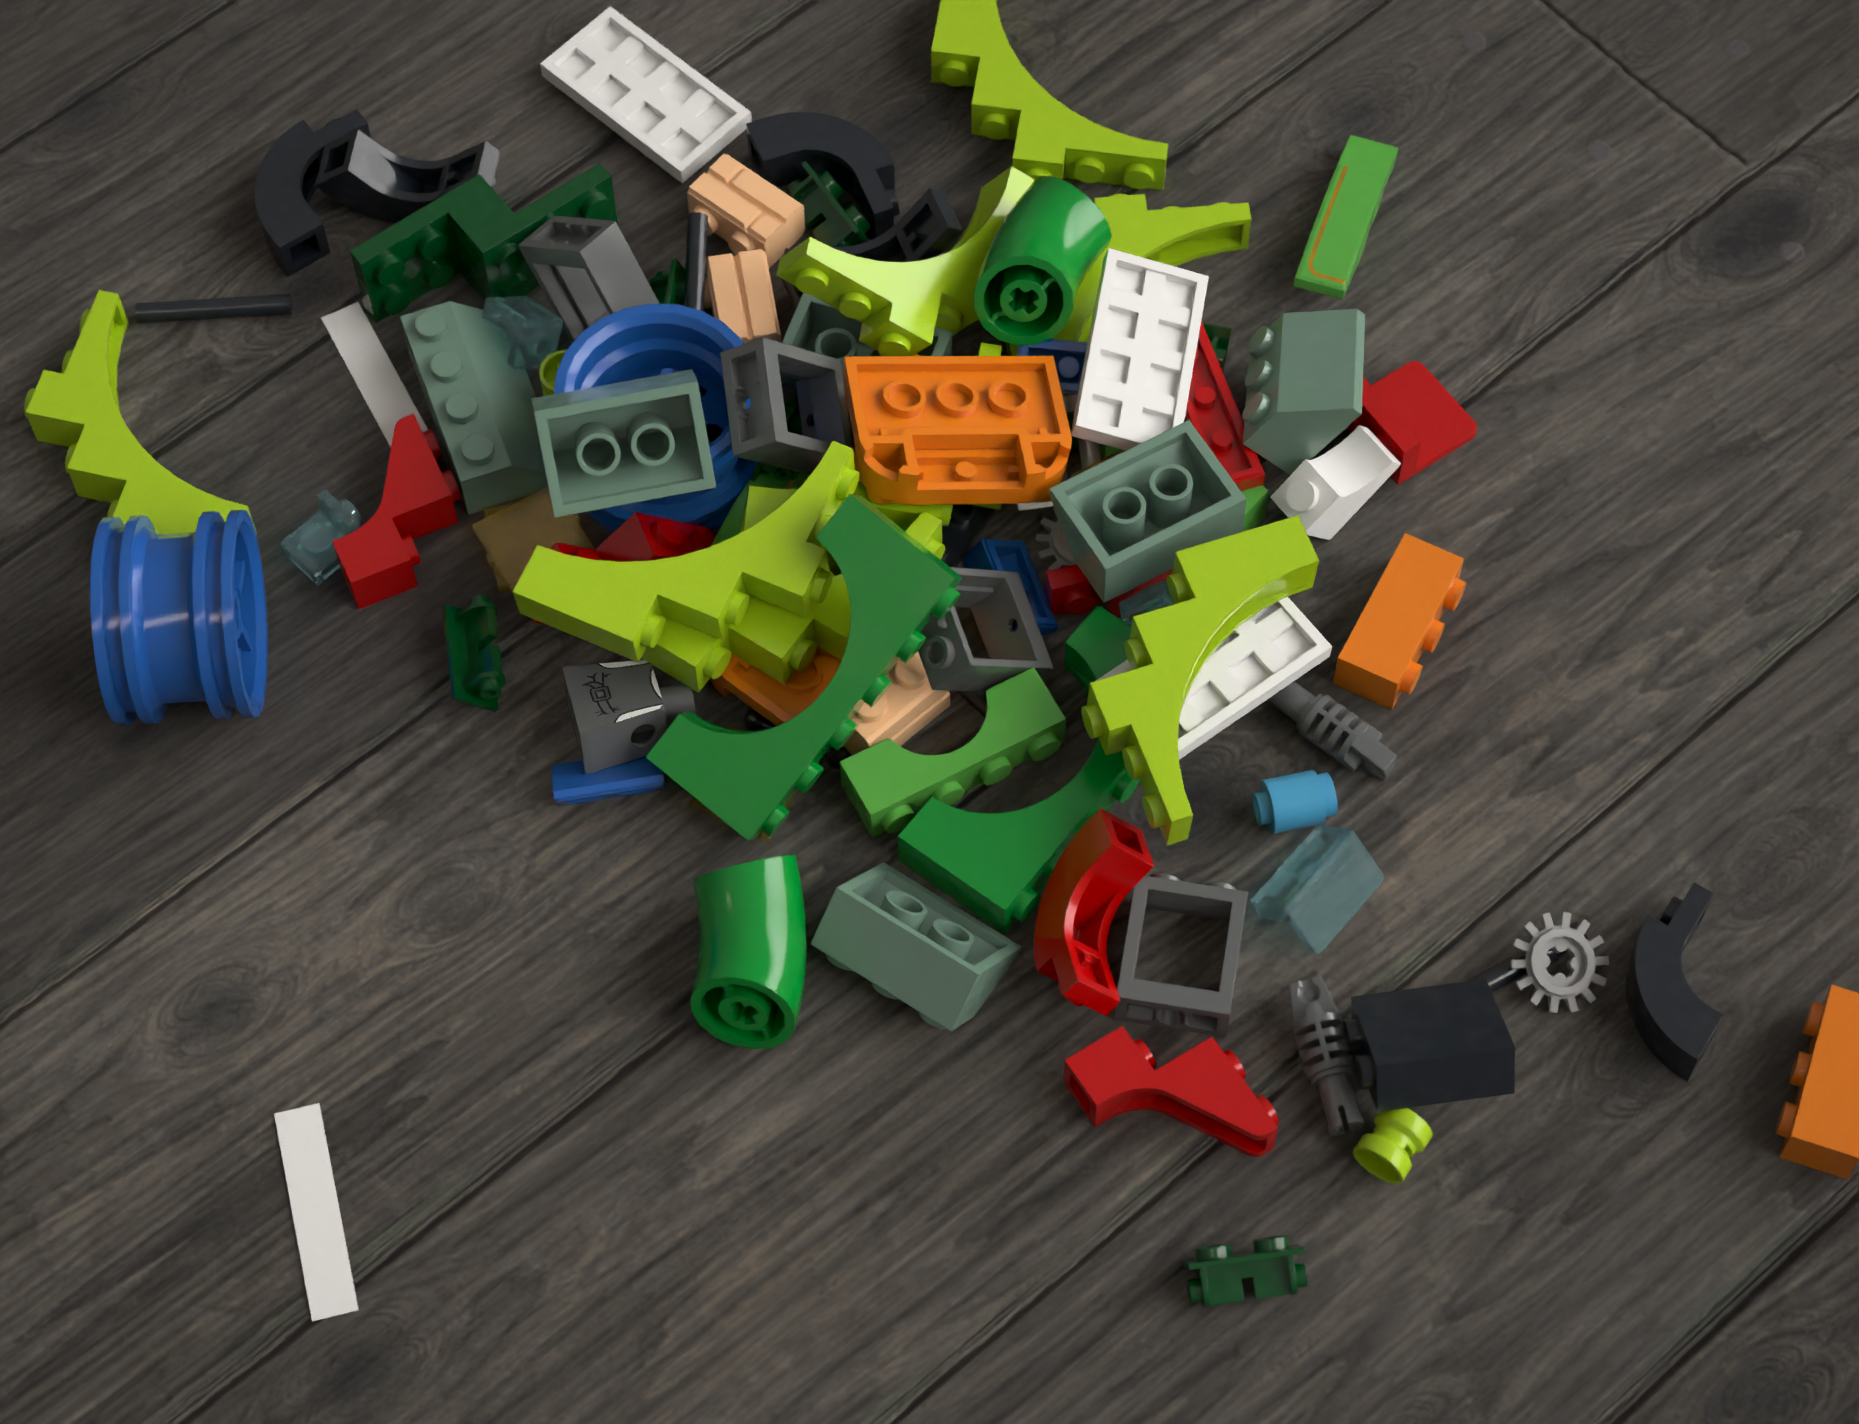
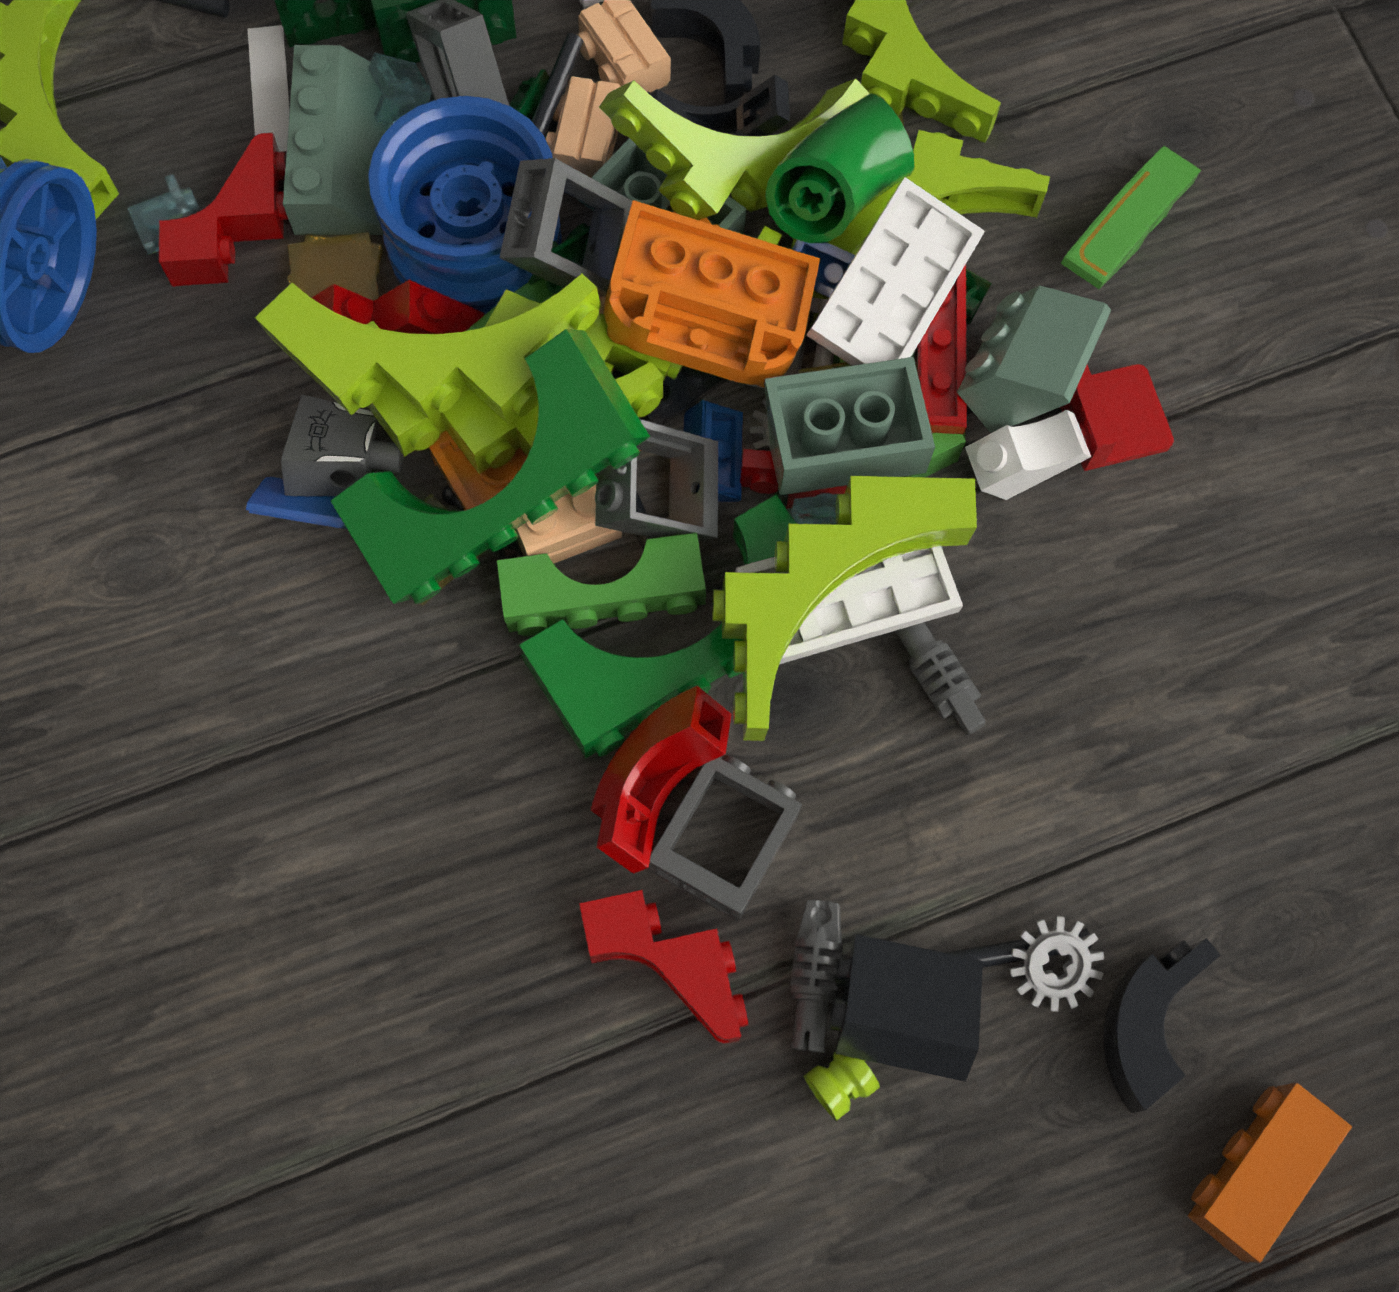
camera: 15 degrees right, 10 degrees up
dark green hinge [442,595,506,712] -> none
sand green slope [531,369,716,518] -> none
green brick [690,855,807,1049] -> none
dark green hinge [787,161,872,247] -> none
sand green slope [811,862,1022,1031] -> none
dark green hinge [1181,1235,1308,1308] -> none
clear light blue panel [1250,825,1384,953] -> none
dark azure brick [1252,770,1338,834] -> none
orange brick [1333,533,1467,710] -> none

